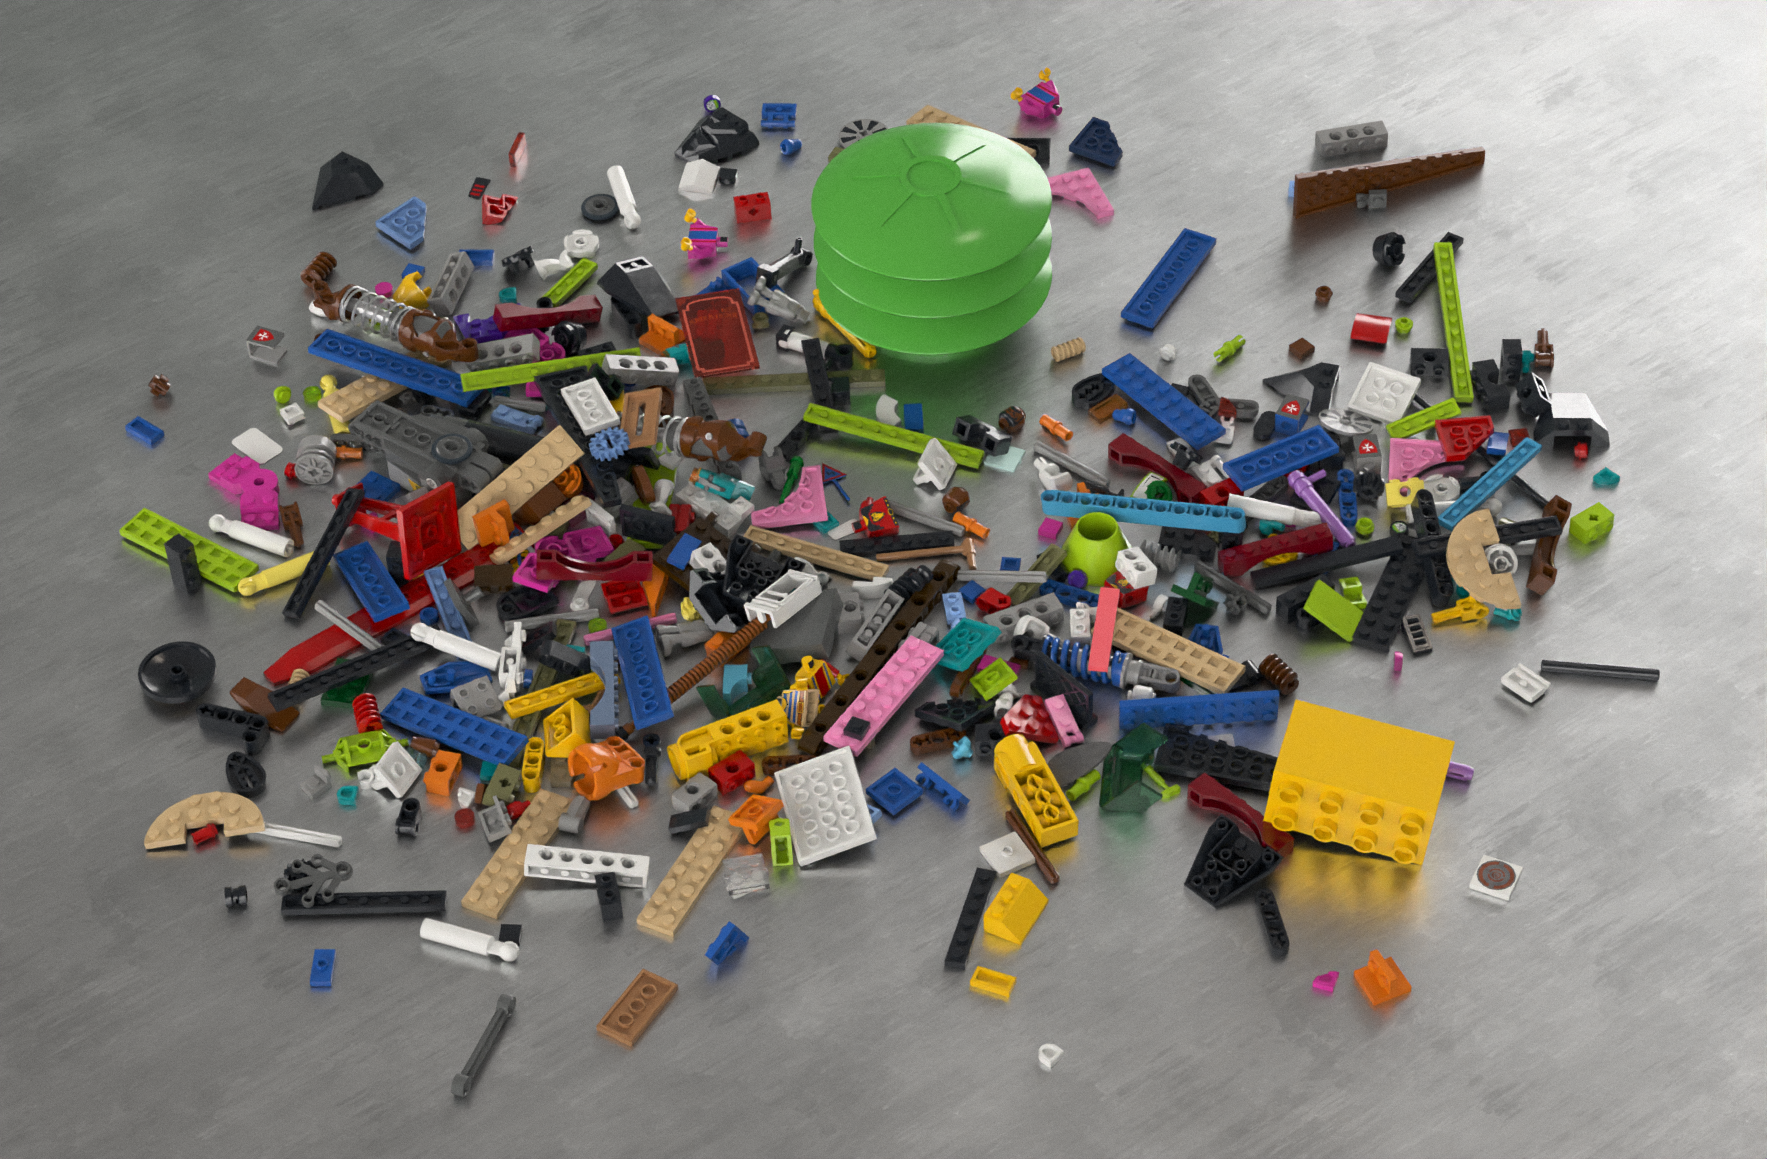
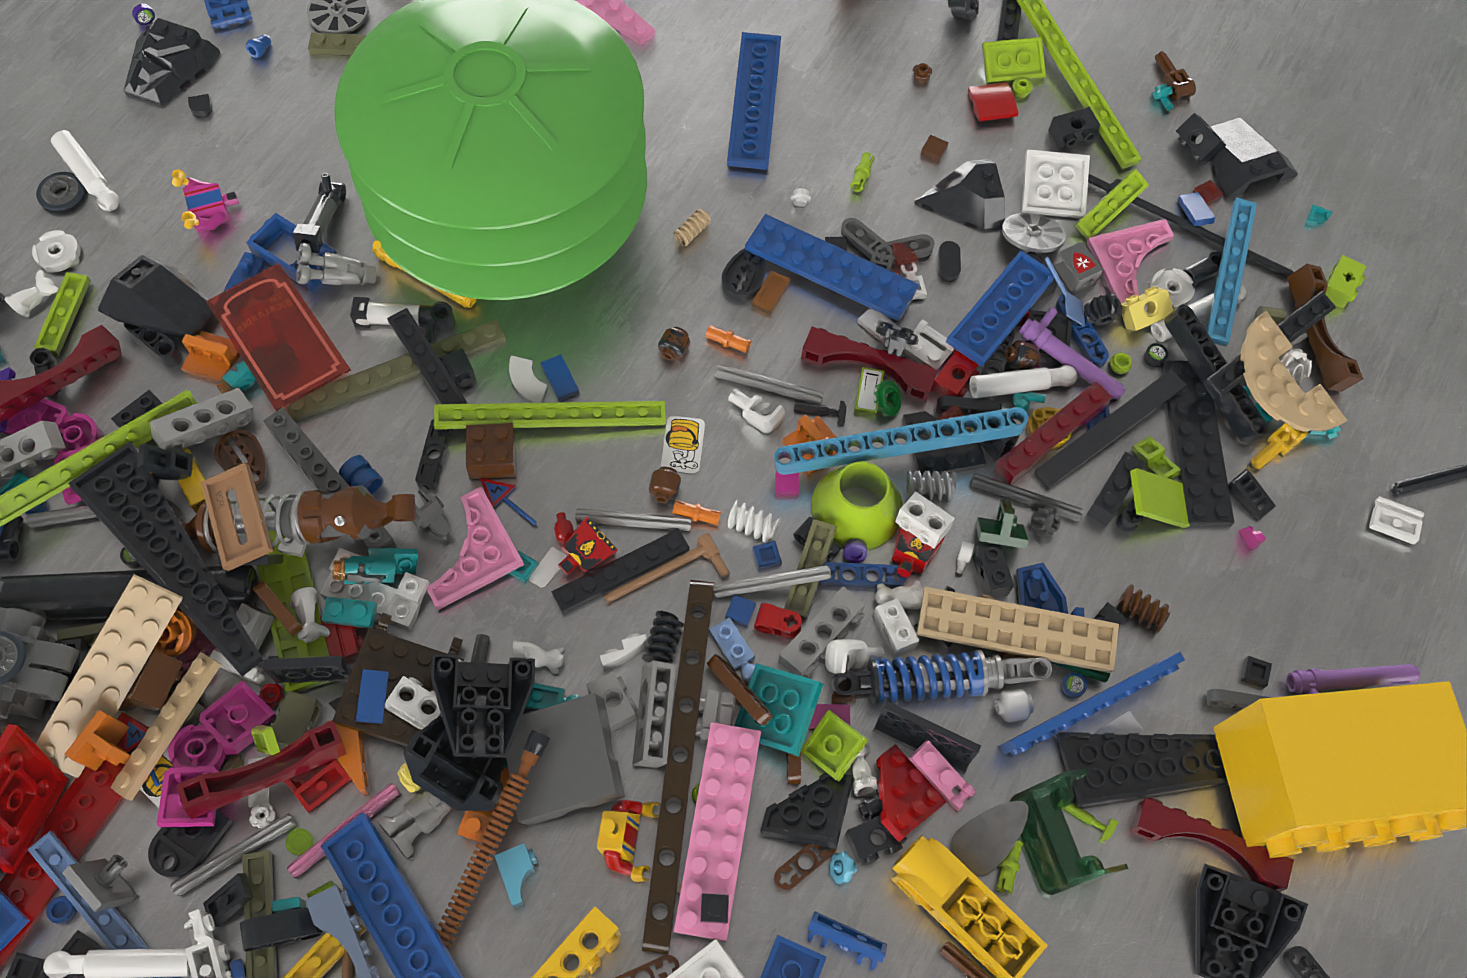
camera: 30 degrees left, 20 degrees up
dark brown piece [474,564,515,596] -> none
light blue plate [490,404,544,434] -> none
black cone [551,321,587,356] -> none
white plate [561,378,620,436] -> none
medium blue gear [589,427,630,461] -> none
white slope [678,159,720,194] -> none
clear green windscreen [696,645,791,721] -> none
red brick [733,192,772,224] -> none
tan plate [743,525,889,581] -> none
white door [744,569,822,628] -> none
olive plate [752,312,769,329] -> none
torso [776,678,819,740] -> none
green pin [779,456,804,505] -> none
black wheel [907,565,934,592] -> none
white bracket [912,438,957,490] -> none
black arch [952,415,1012,457] -> none
light aqua piece [984,446,1026,472] -> none
coral tile [1088,587,1120,672] -> none
blue piece [1112,408,1137,425] -> none
piece [1275,394,1309,436] -> none
red plate [1435,415,1494,462] -> none
black arch [1470,359,1510,412] -> none
black brick [1500,339,1523,381] -> none
red plate [1574,442,1588,460] -> none
none -> lime tile [251,725,280,755]
none -> teal plate [321,597,378,628]
none -> reddish brown brick [466,423,516,479]
none -> sticker [661,416,705,474]
none -> reddish brown beam [707,654,773,726]
none -> white piece [728,500,781,543]
none -> lime tile [982,37,1046,84]
none -> head [1005,340,1041,370]
none -> medium blue piece [1045,257,1085,326]

